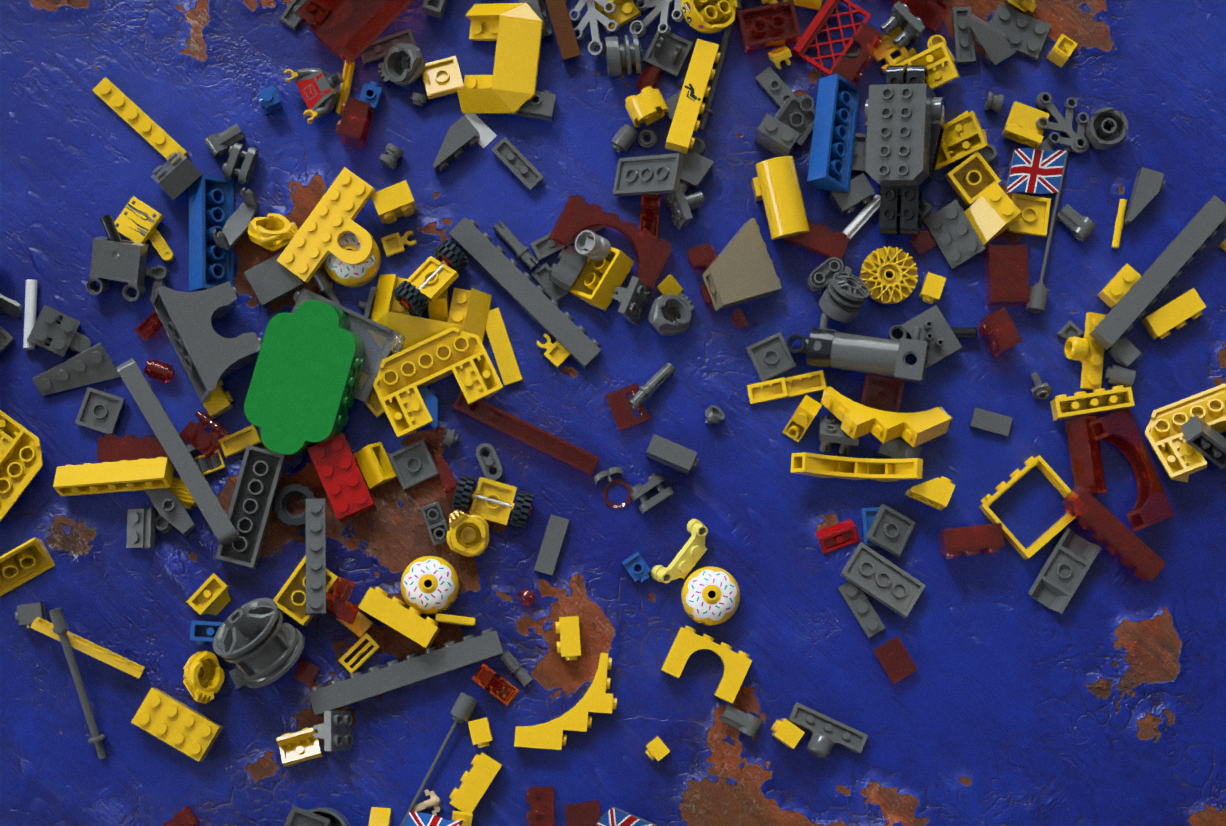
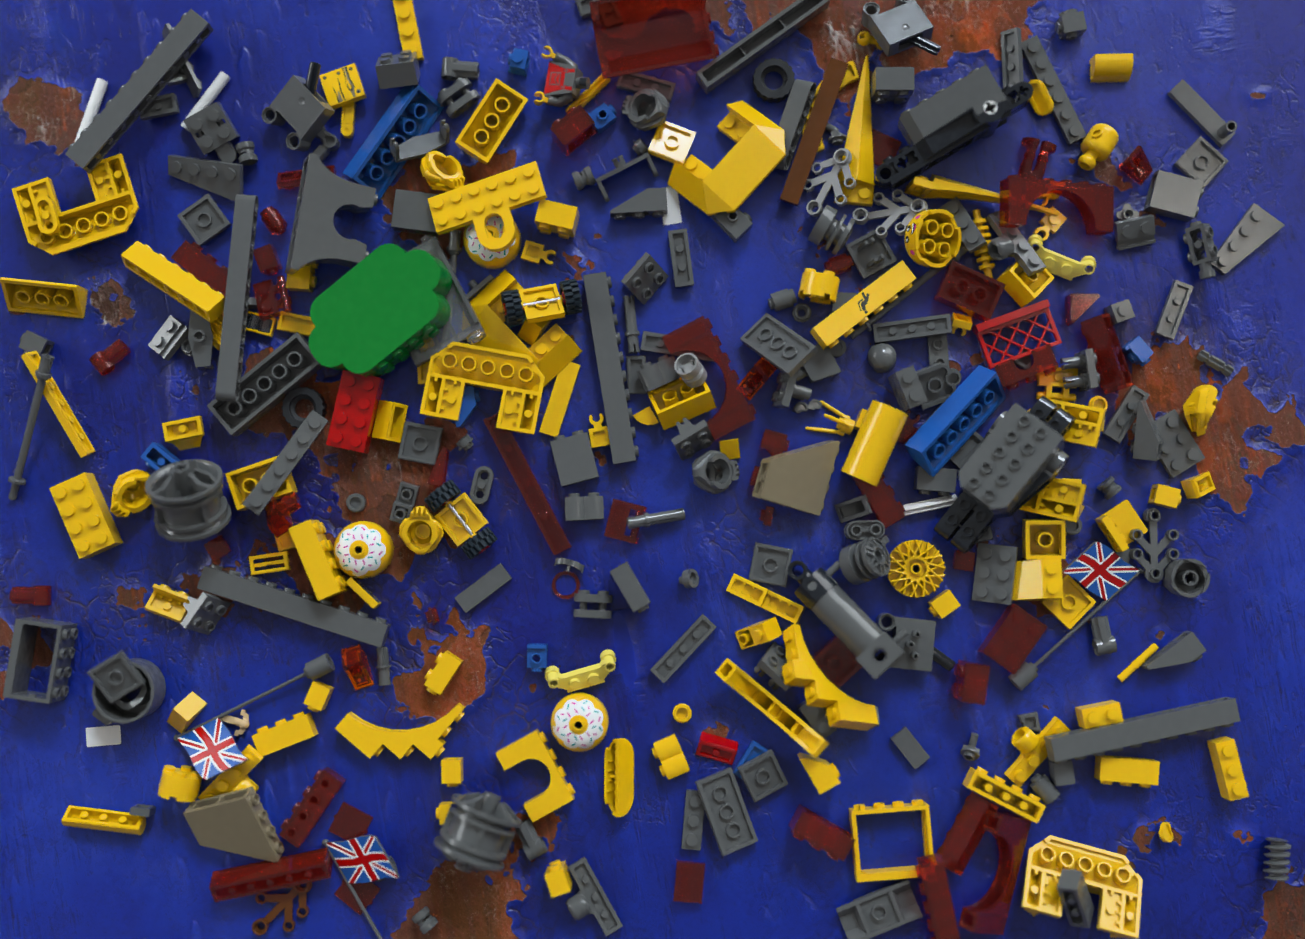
camera: 40 degrees right, 5 degrees up
none -> clear red piece [89,339,131,376]
none -> dark grey wheel [235,141,258,166]
none -> clear red brick [254,244,283,276]
none -> dark grey tile [346,493,366,512]
none -> dark grey wheel [433,791,522,873]
none -> yellow brick [441,757,464,787]
none -> yellow brick [455,78,528,164]
none -> dark grey brick [550,430,599,487]
none -> dark grey brick [565,492,604,521]
none -> dark grey piece [595,152,659,202]
none -> yellow brick [604,738,634,817]
none -> dark grey plate [621,252,669,305]
none -> yellow tile [633,406,659,425]
none -> dark grey plate [650,613,716,683]
none -> yellow brick [651,733,690,780]
none -> yellow plate [672,703,692,723]
none -> dark grey piece [792,399,822,414]
none -> yellow plant [805,400,855,436]
none -> dark grey slope [834,494,872,523]
none -> dark grey hair [867,343,896,373]
none -> dark grey plate [873,313,952,344]
none -> clear red plate [897,410,920,444]
none -> yellow brick [1148,484,1182,509]

